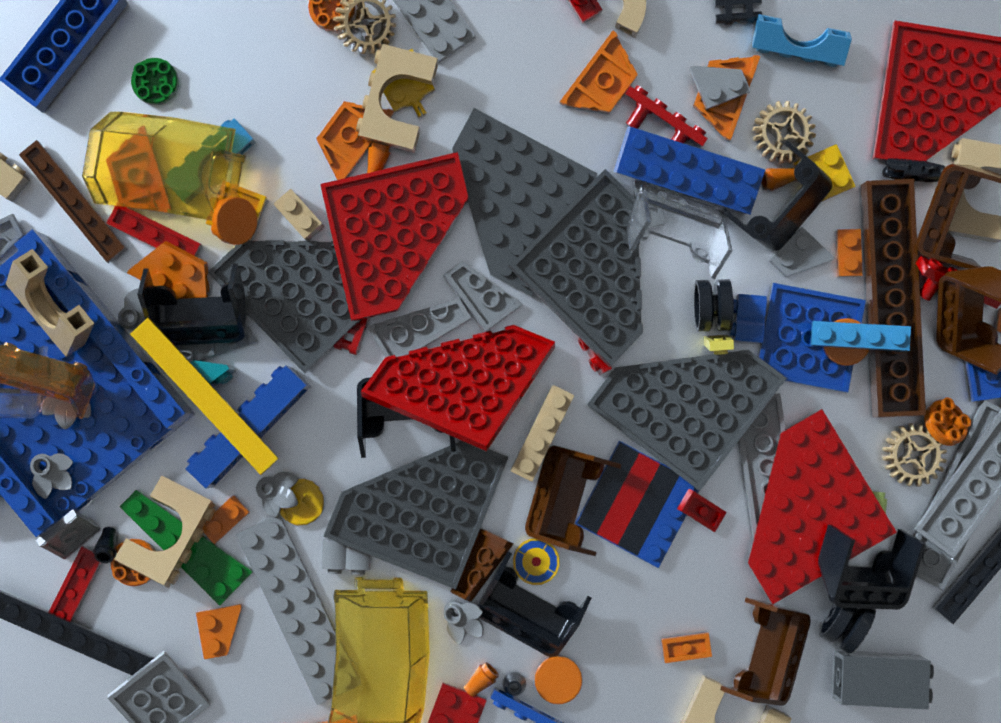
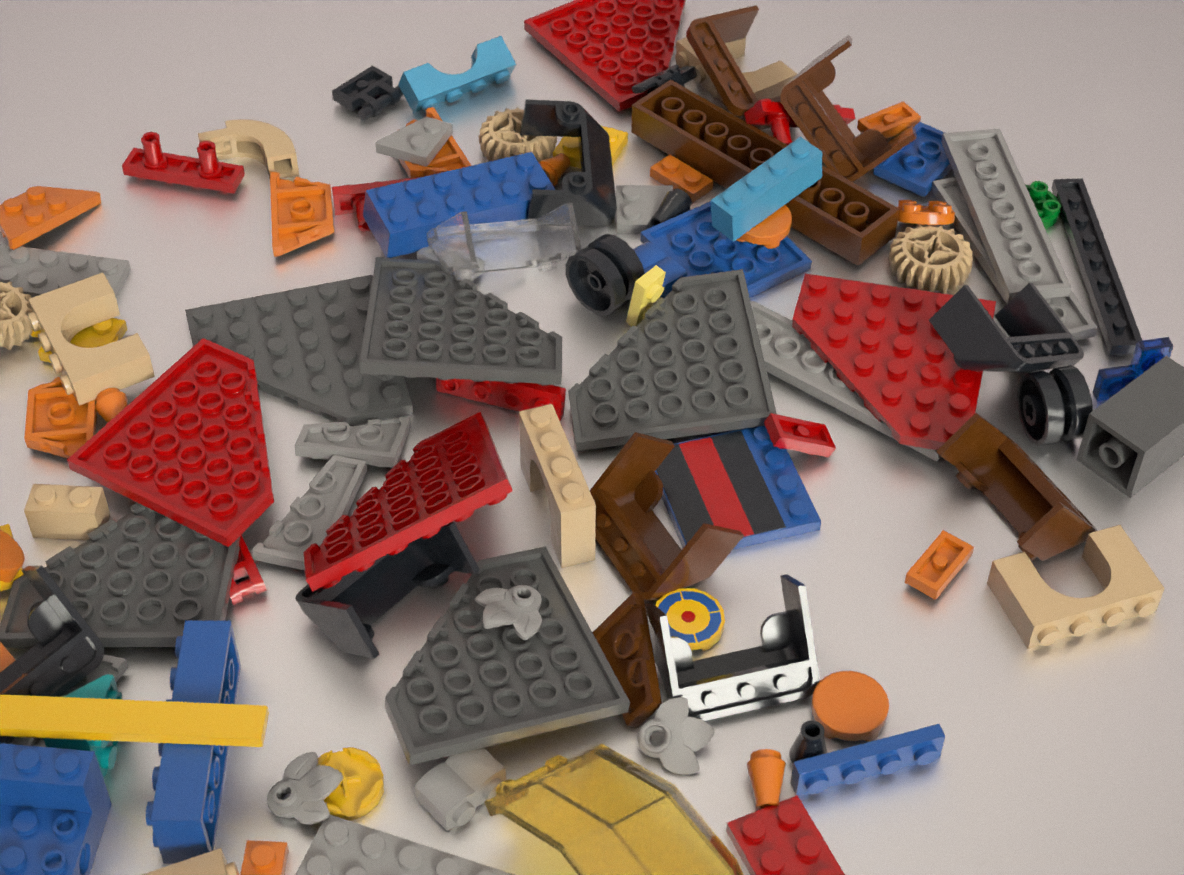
camera: 45 degrees left, 40 degrees down
none -> light grey plate [475,585,542,640]
none -> black cone [651,188,692,226]
none -> clear blue plate [1092,337,1174,402]

